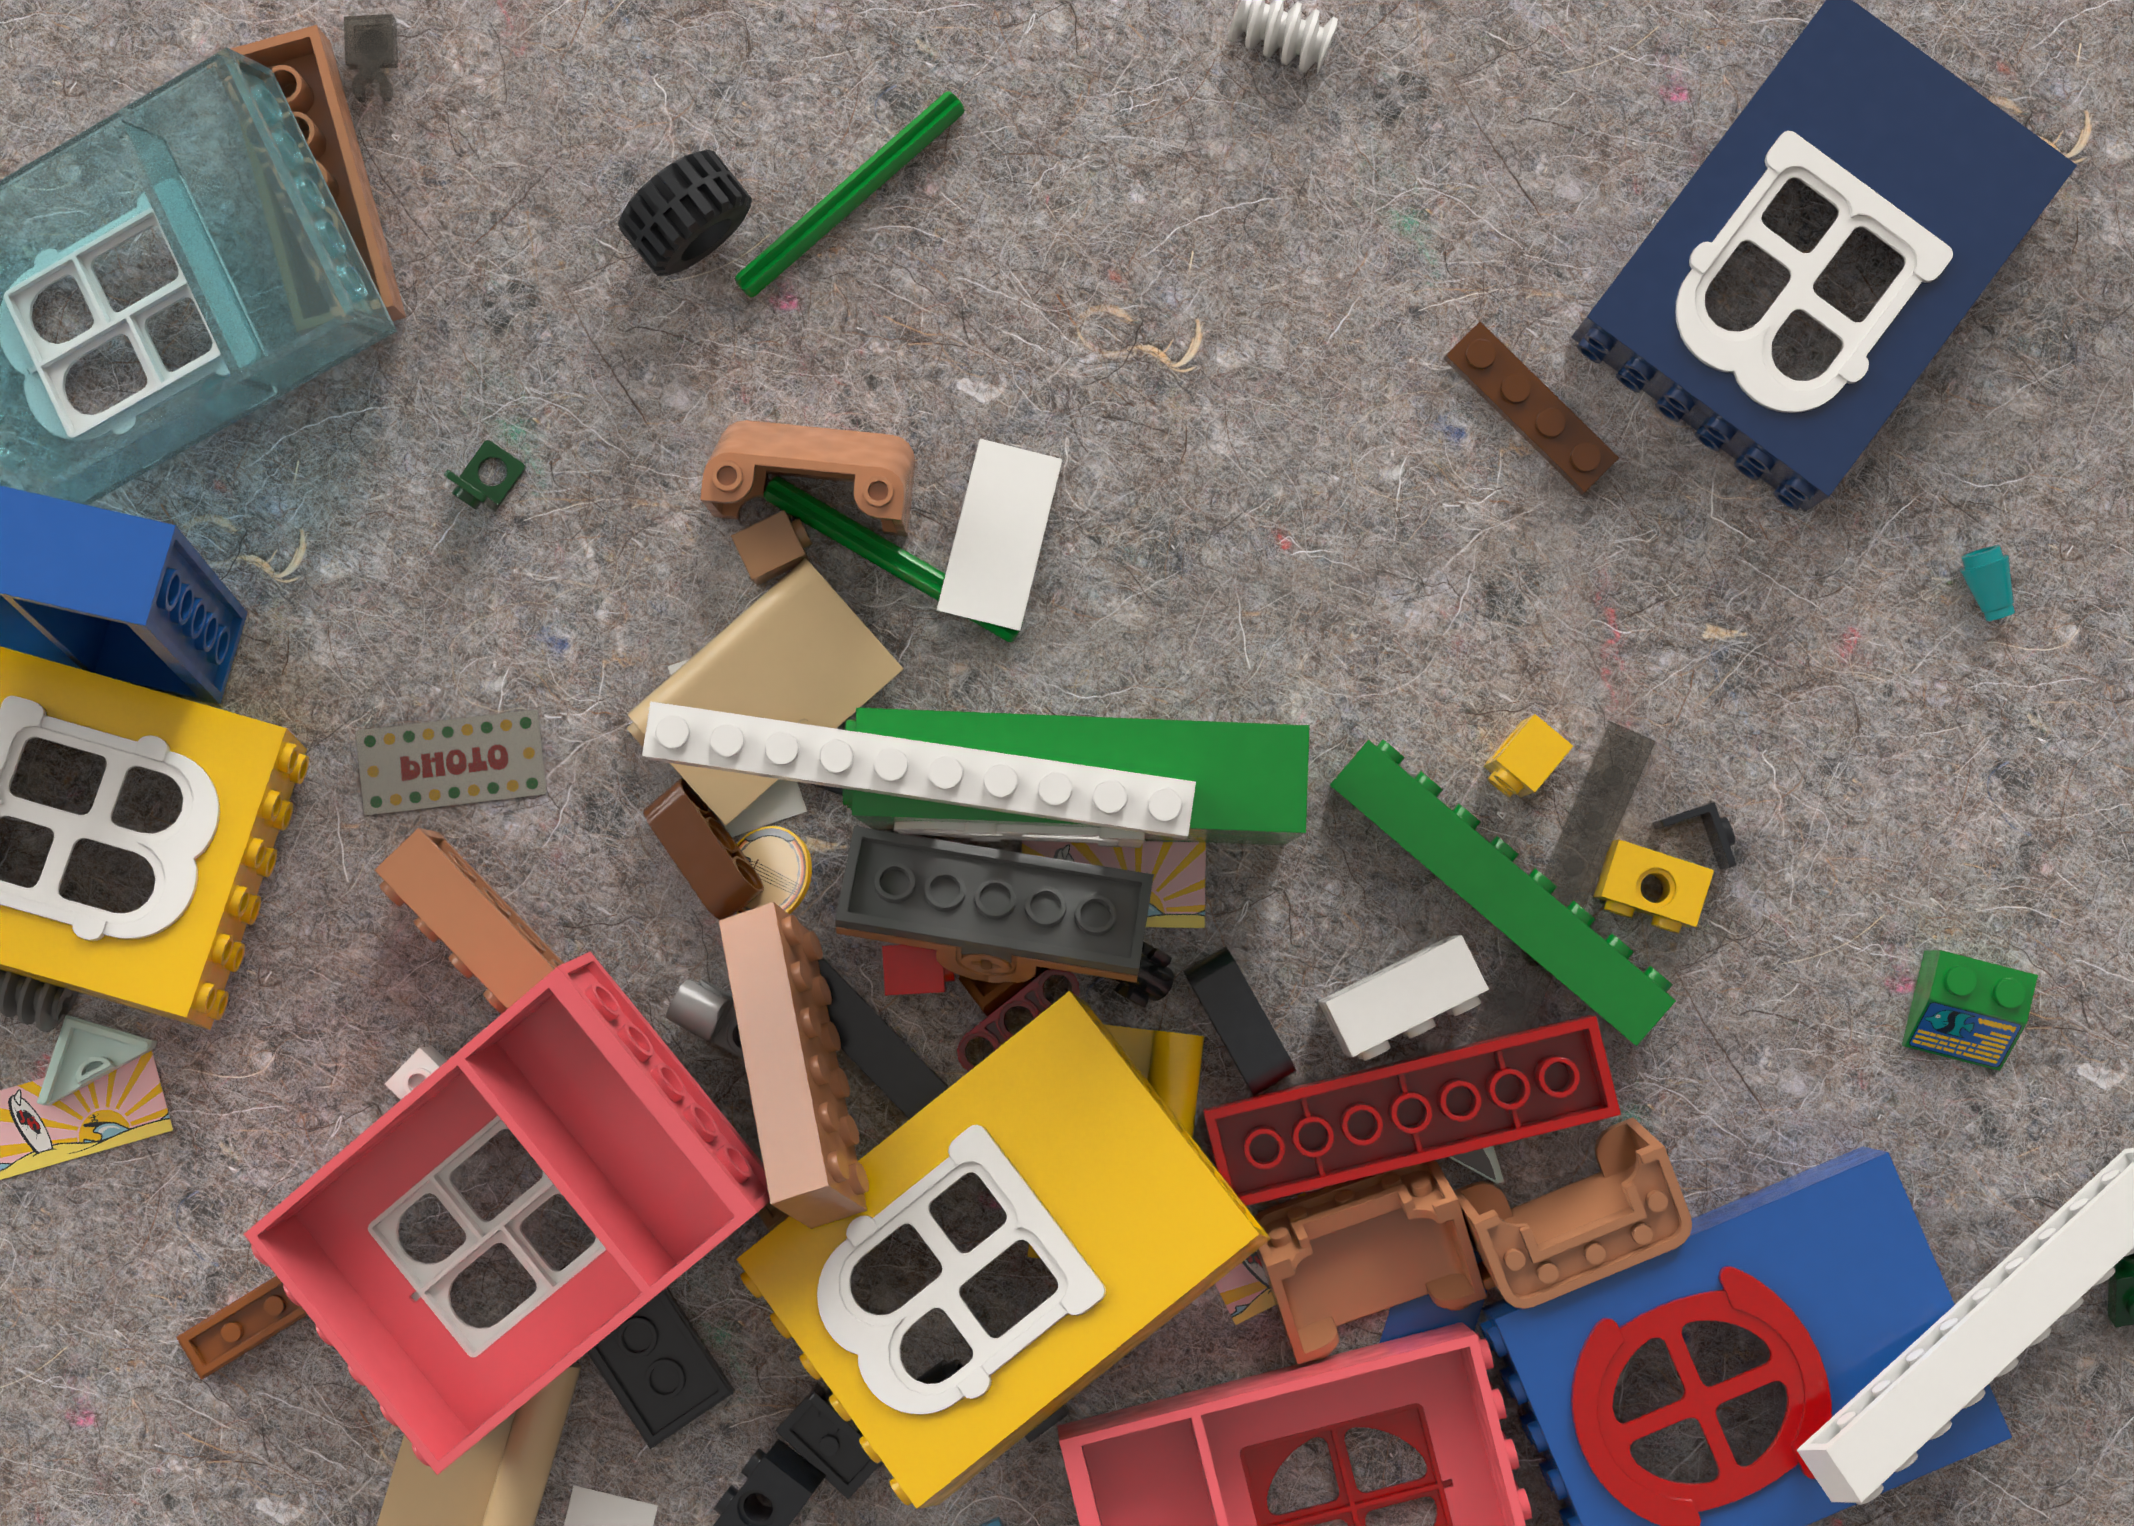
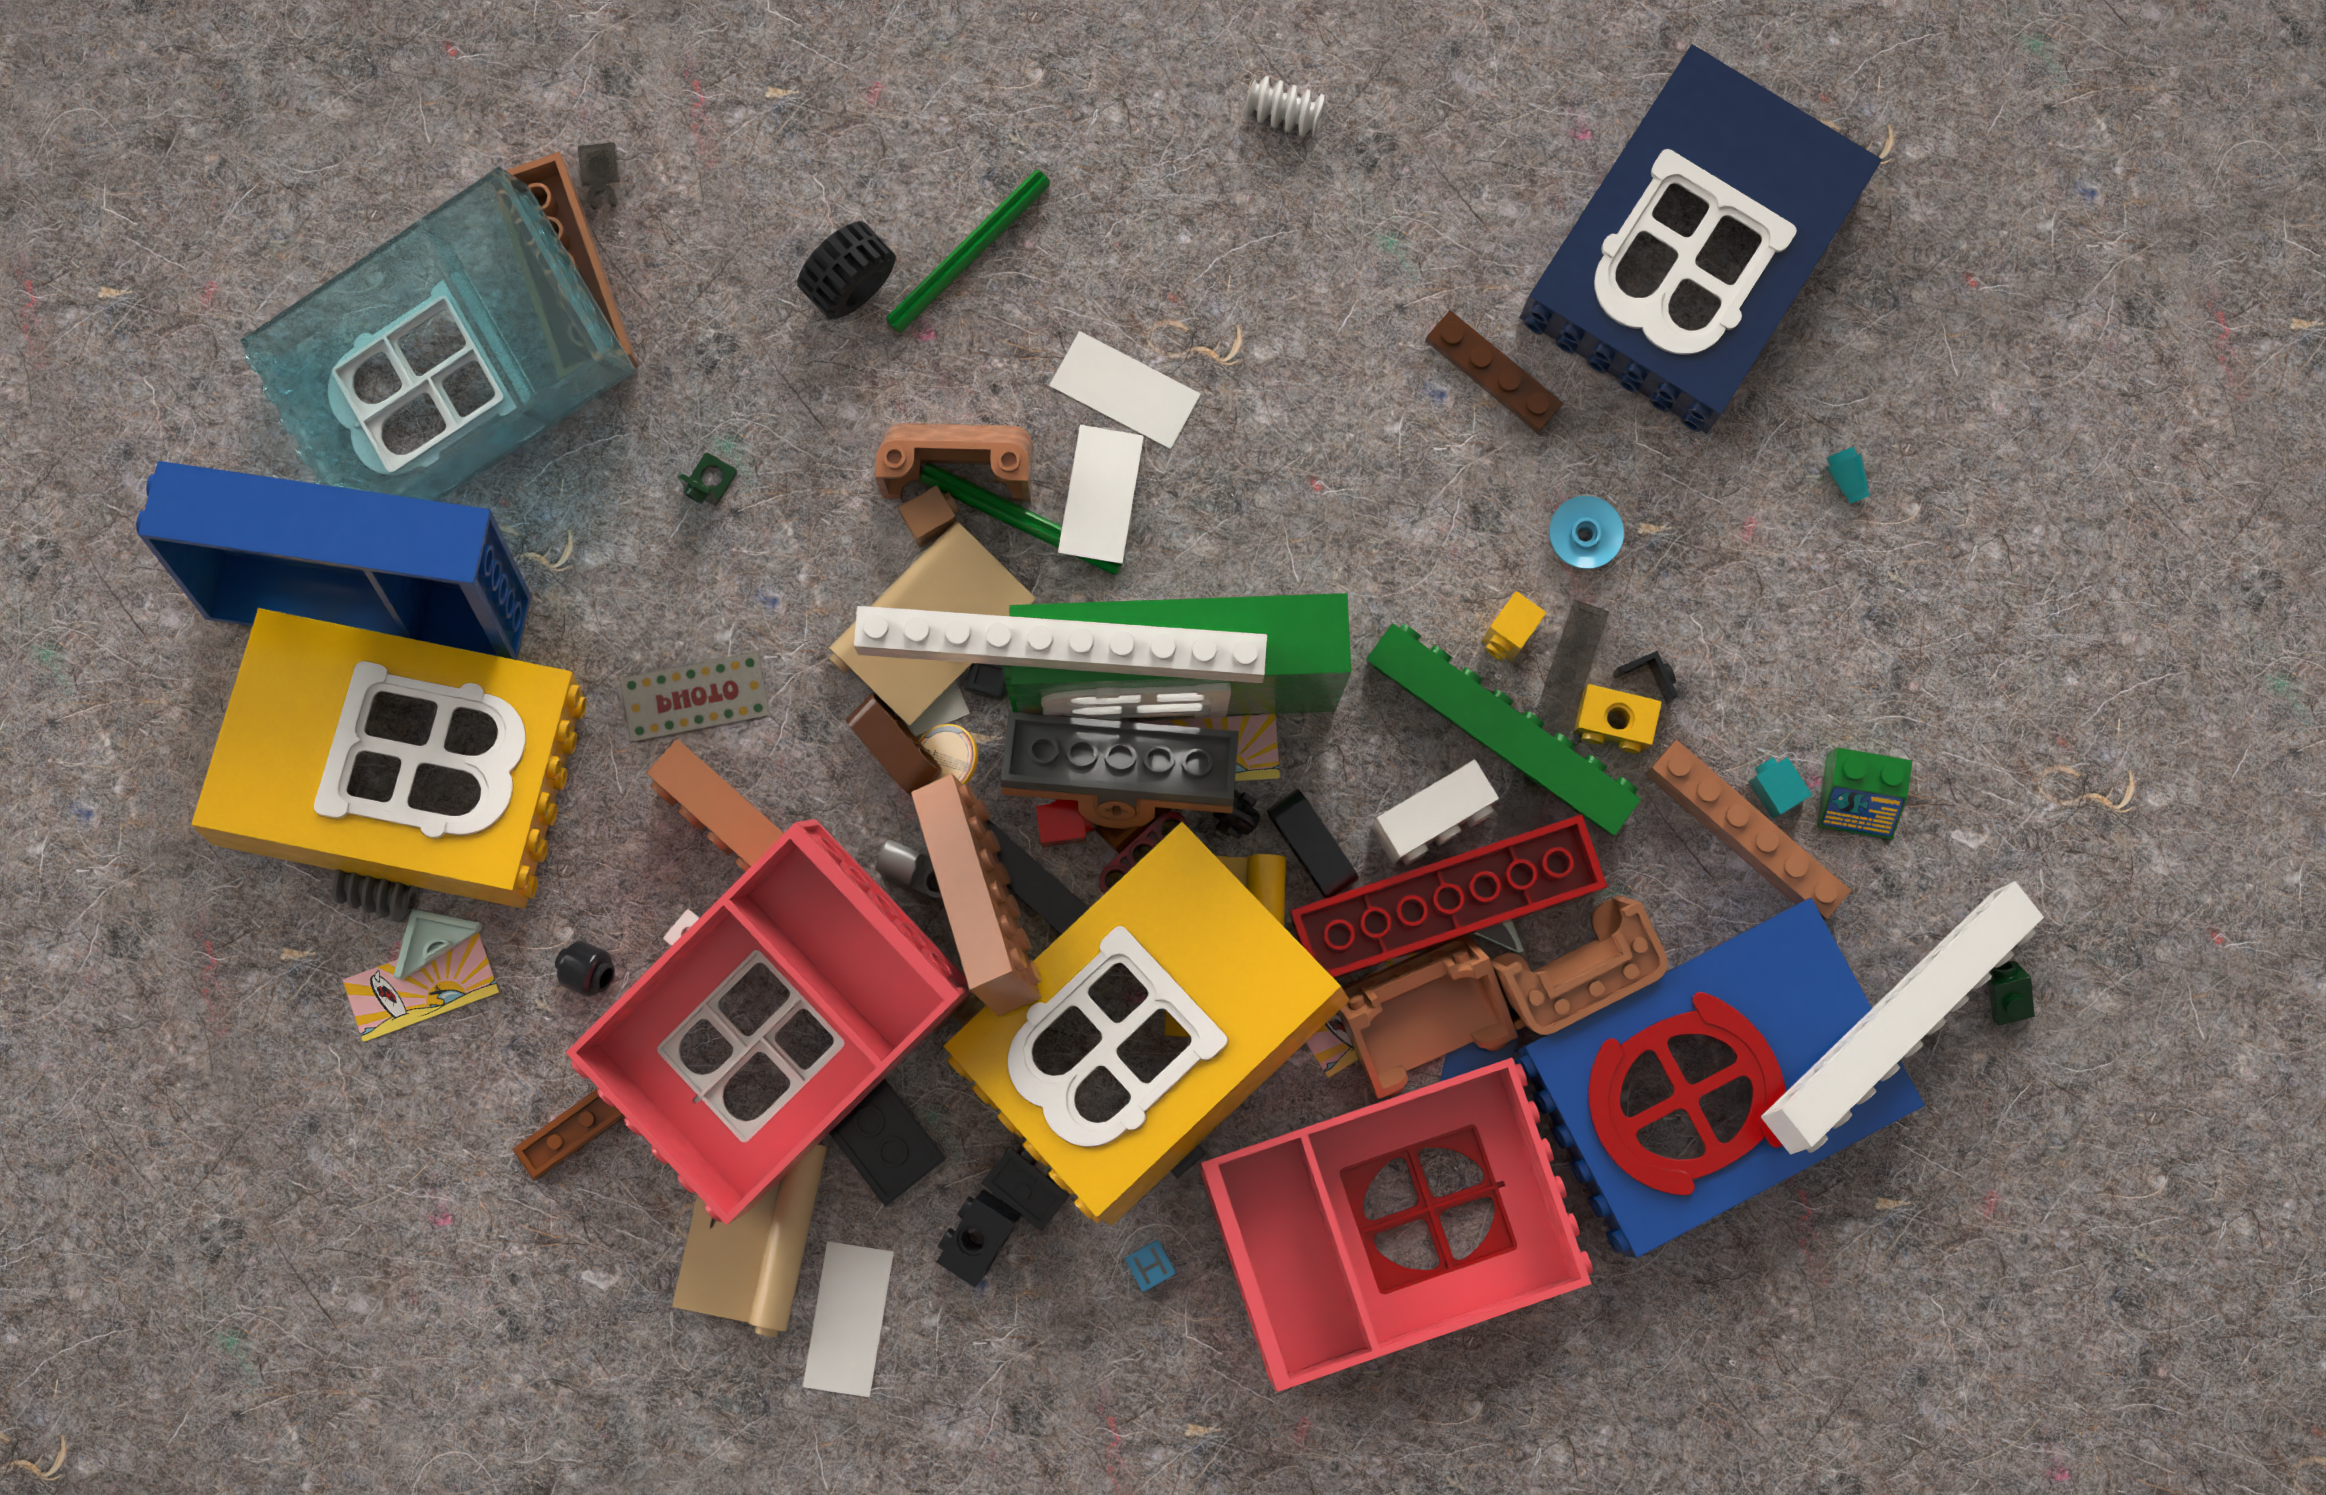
camera: 10 degrees left, 5 degrees down
none -> black head [555,941,615,997]
none -> white sticker [1049,331,1201,449]
none -> medium azure dish [1549,496,1624,569]
none -> nougat brick [1645,739,1852,920]
none -> teal brick [1748,757,1812,819]

